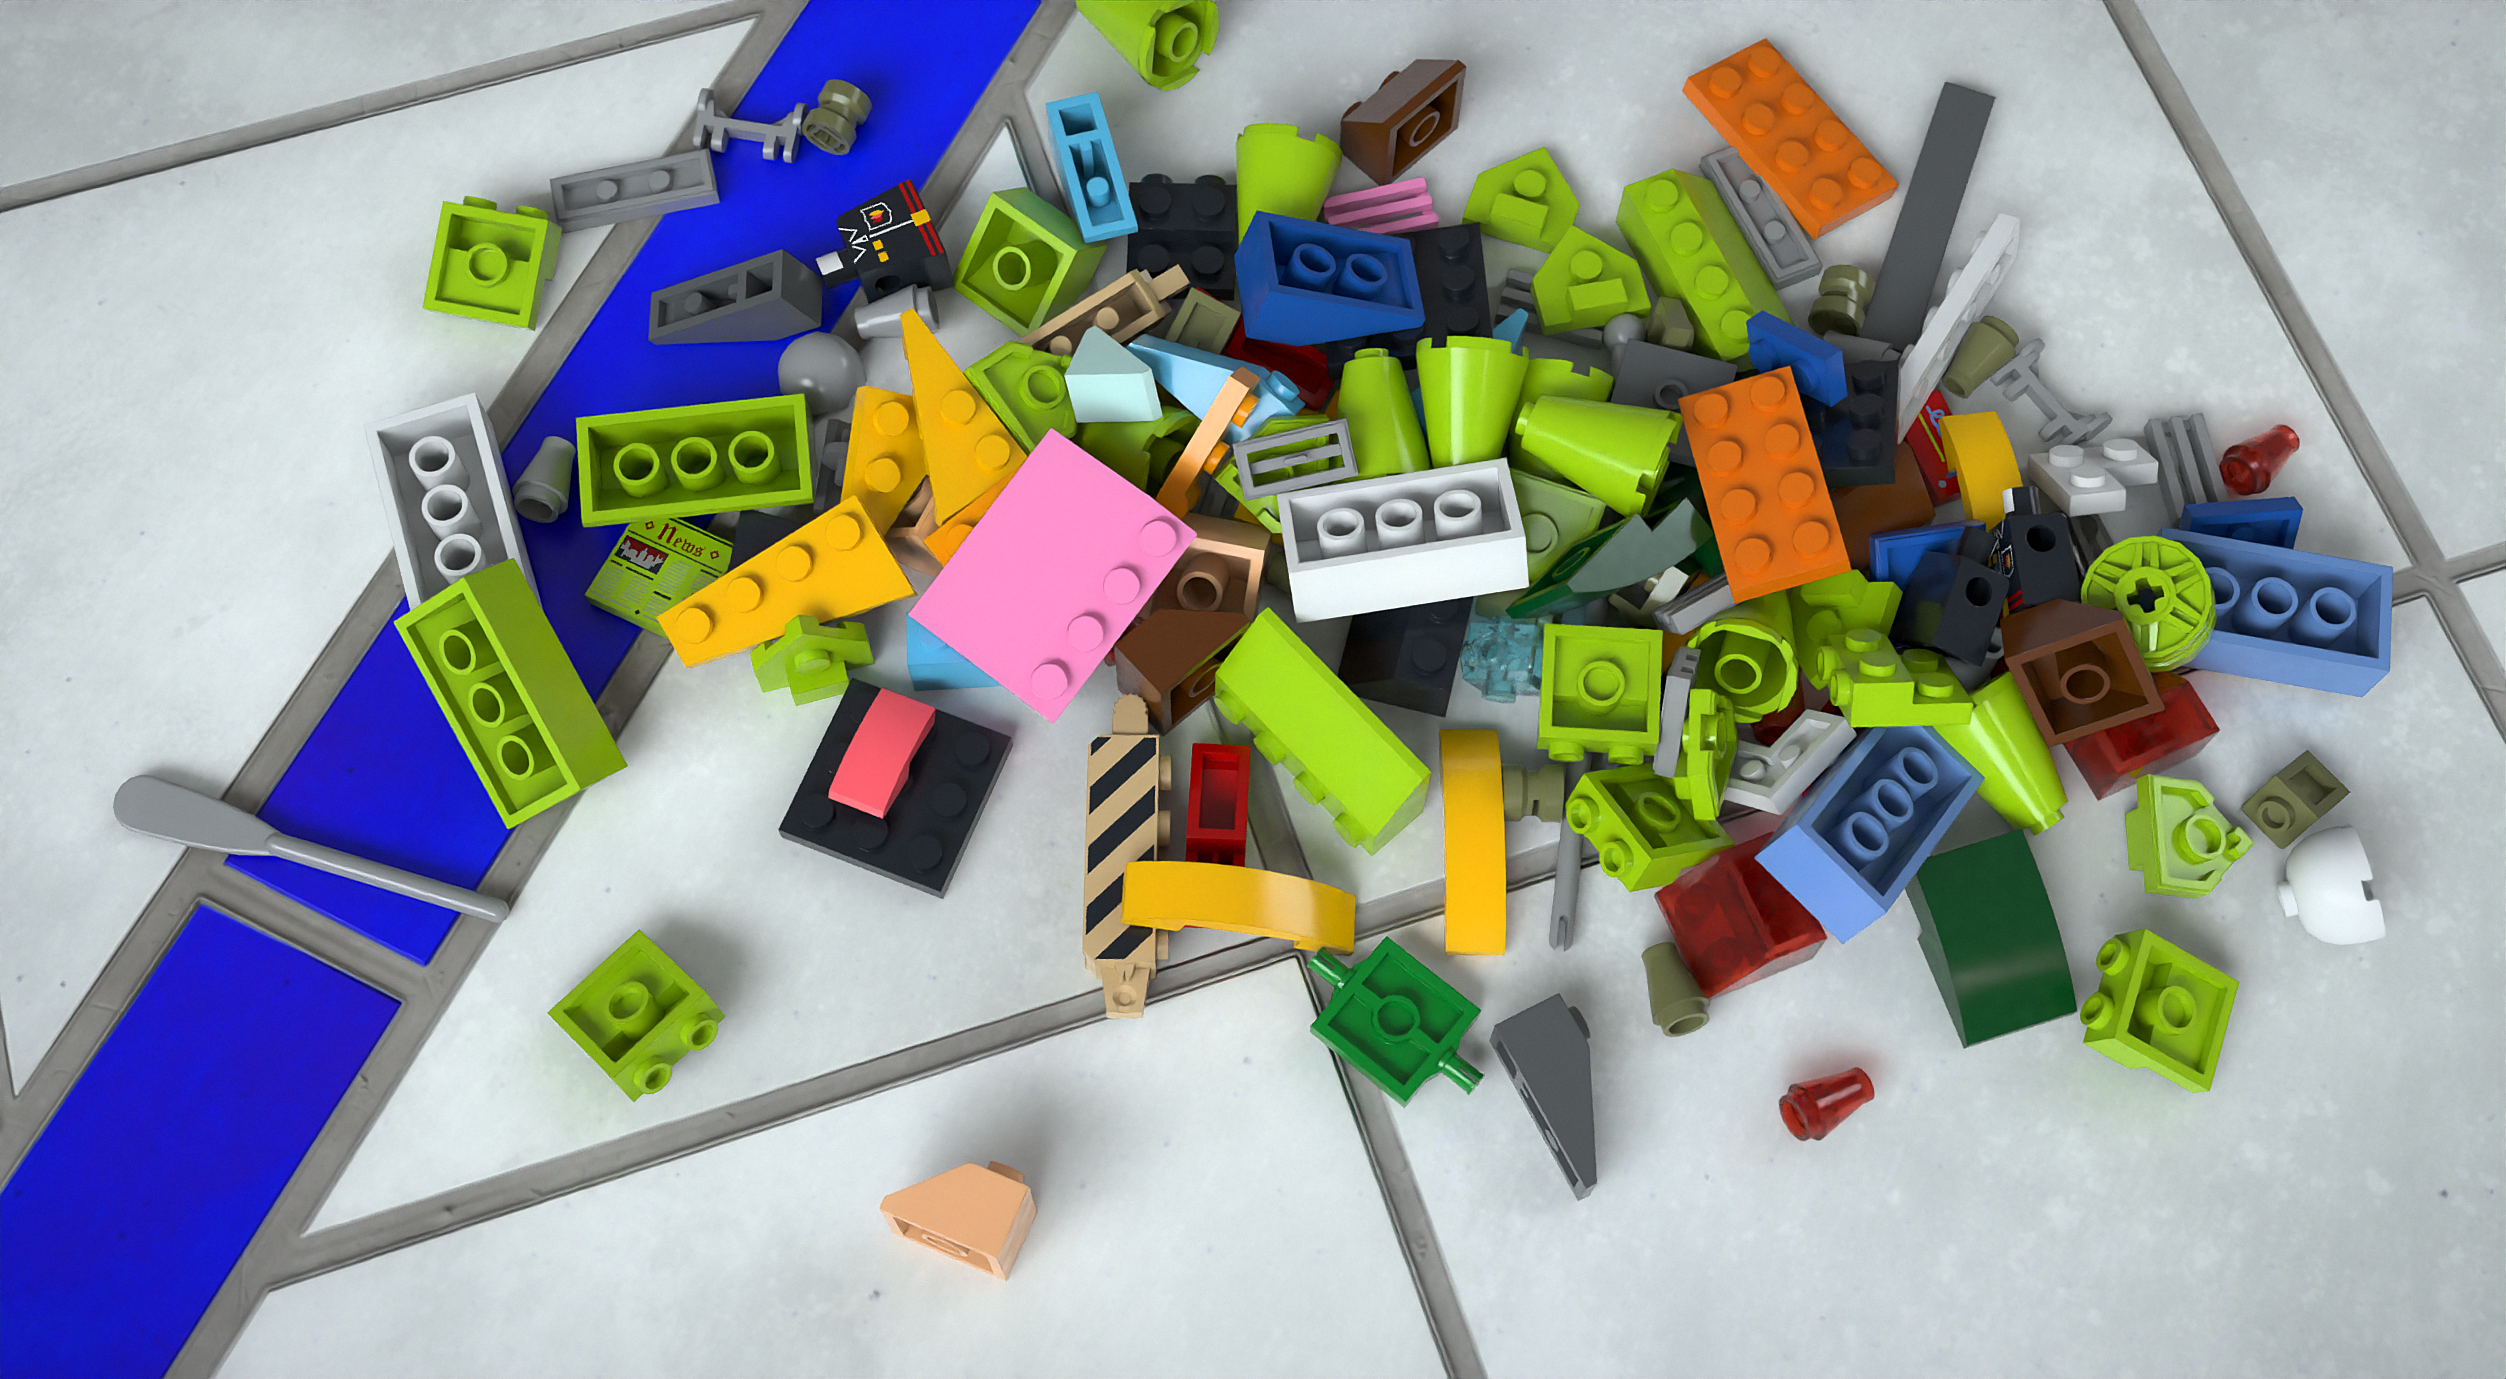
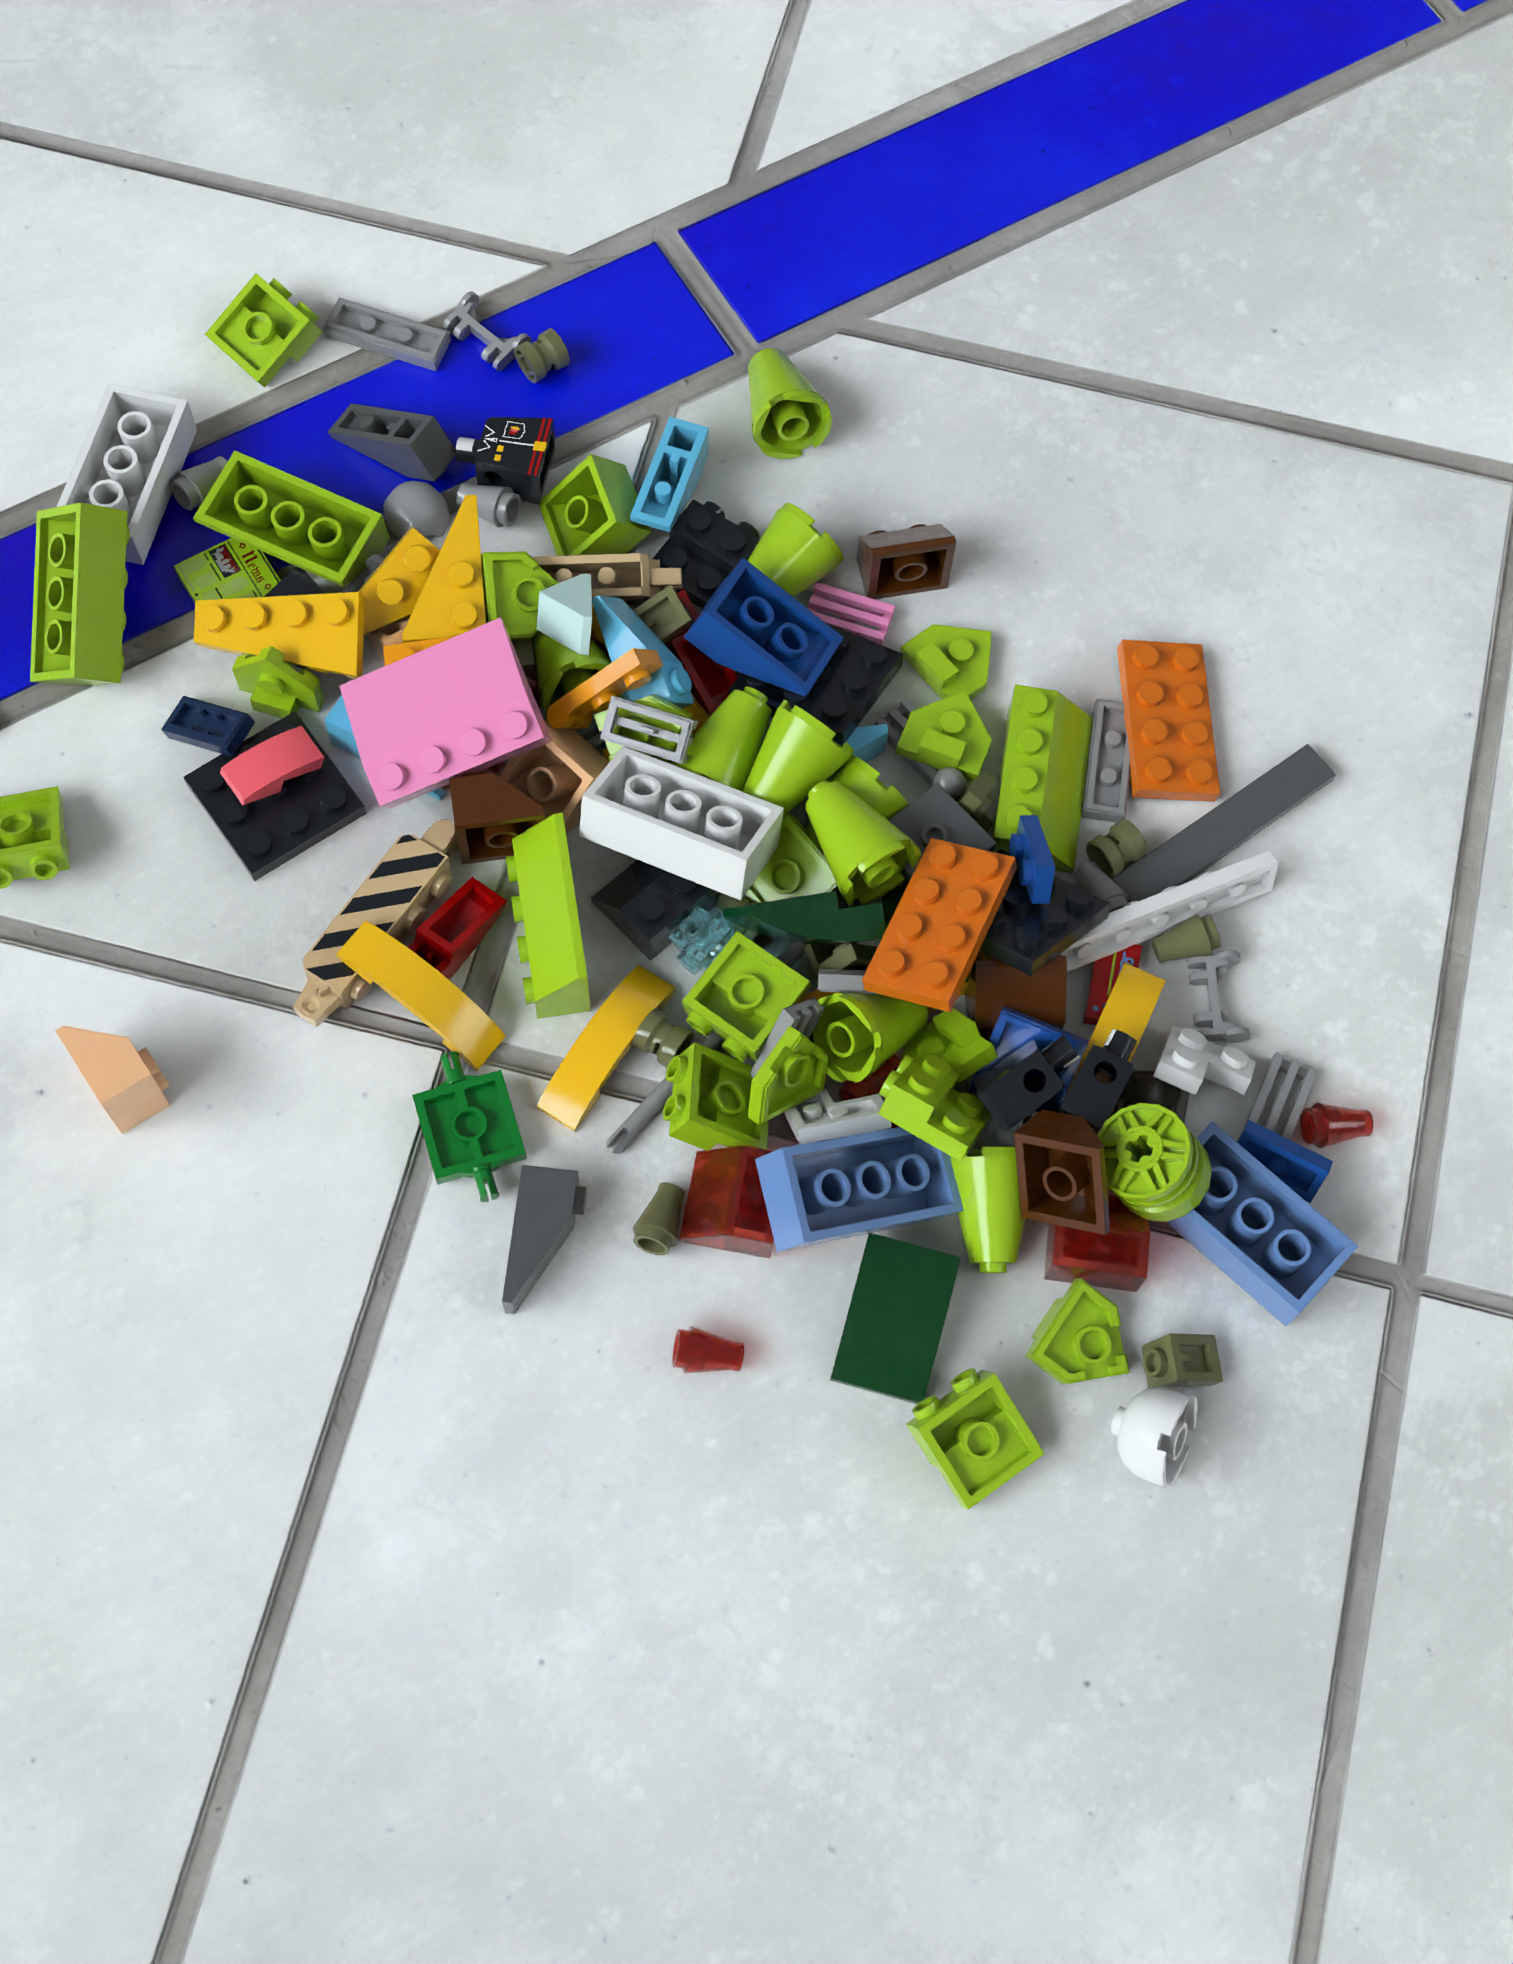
camera: 30 degrees right, 0 degrees up
none -> dark blue plate [161,696,255,757]

